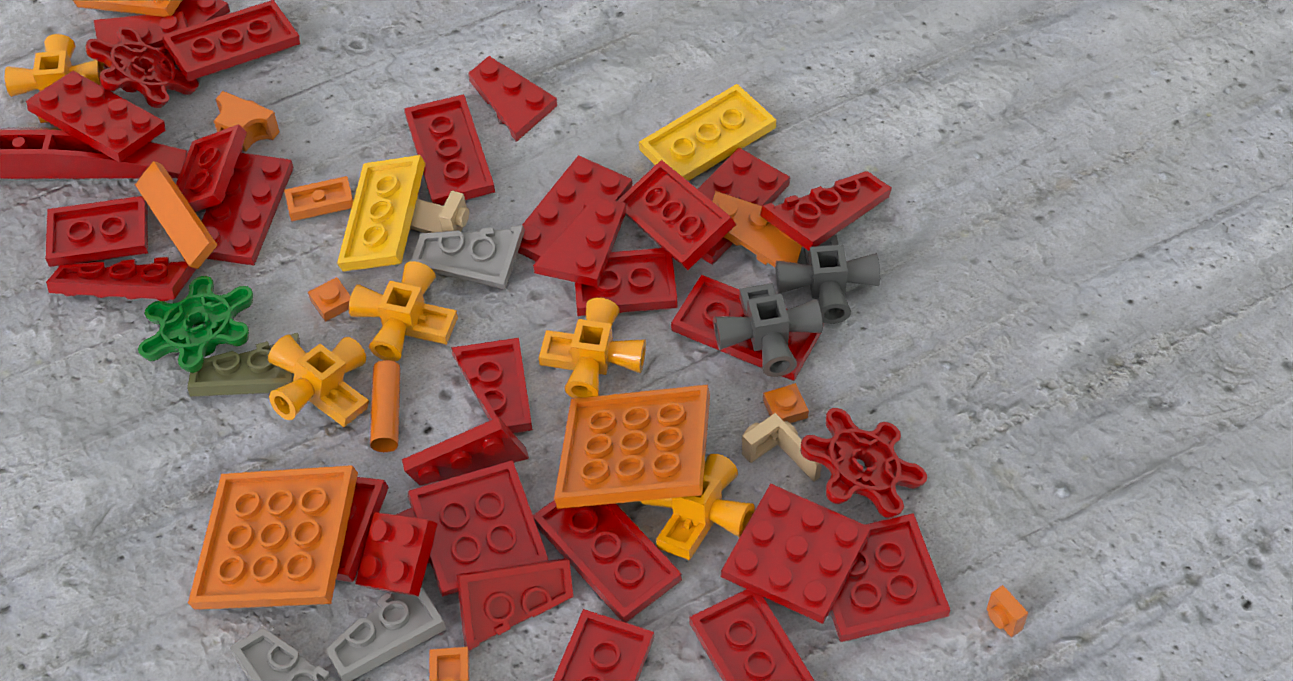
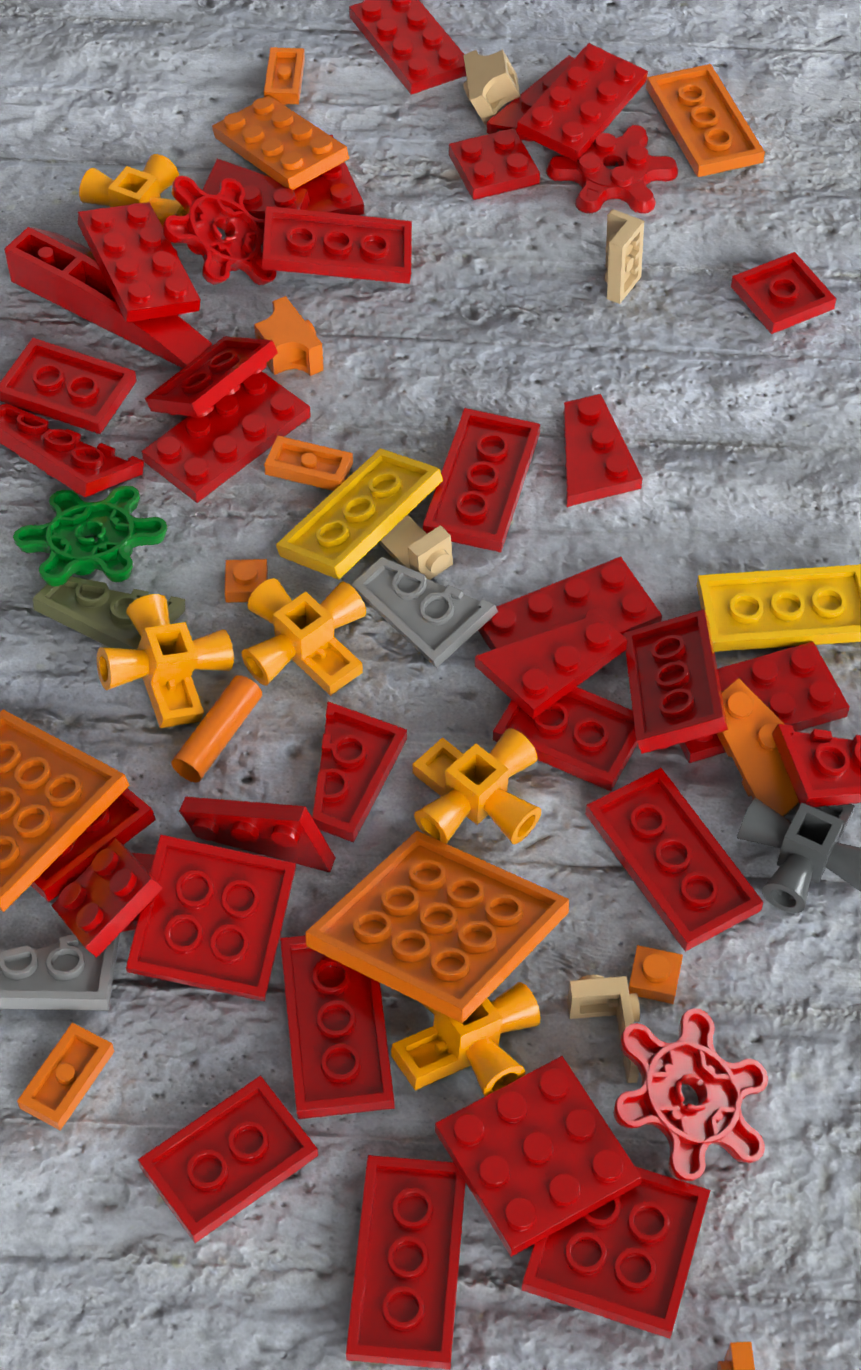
camera: 30 degrees right, 0 degrees up
orange tile [135,161,217,269] -> none
red wing [456,558,573,650] -> none
dark grey brick [713,283,823,377] -> none

